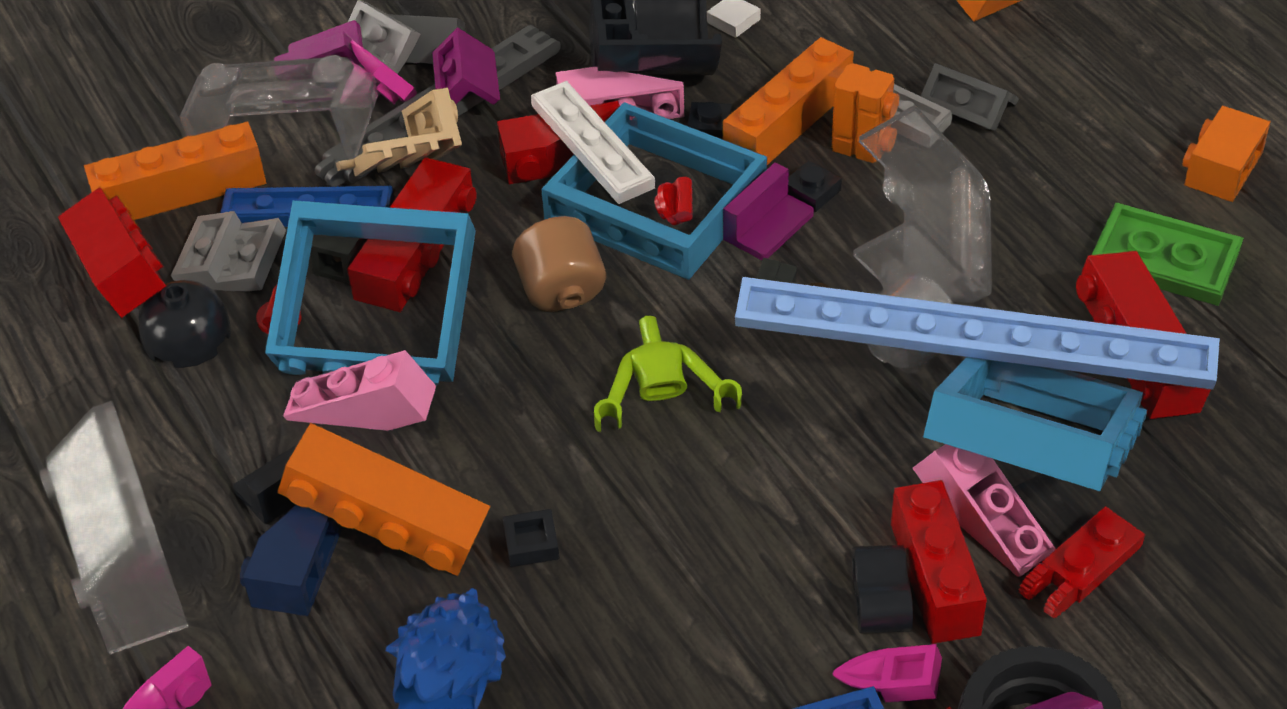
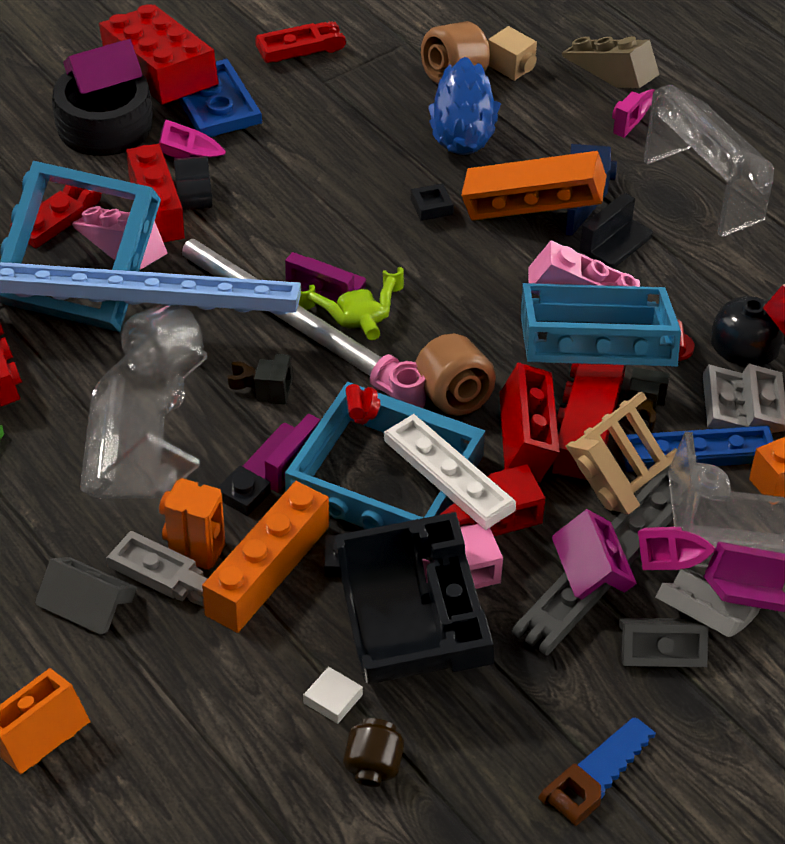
camera: 170 degrees right, 0 degrees up
none -> flat silver piece [182,239,427,408]
none -> magenta panel [285,252,366,303]
none -> red brick [500,362,560,482]

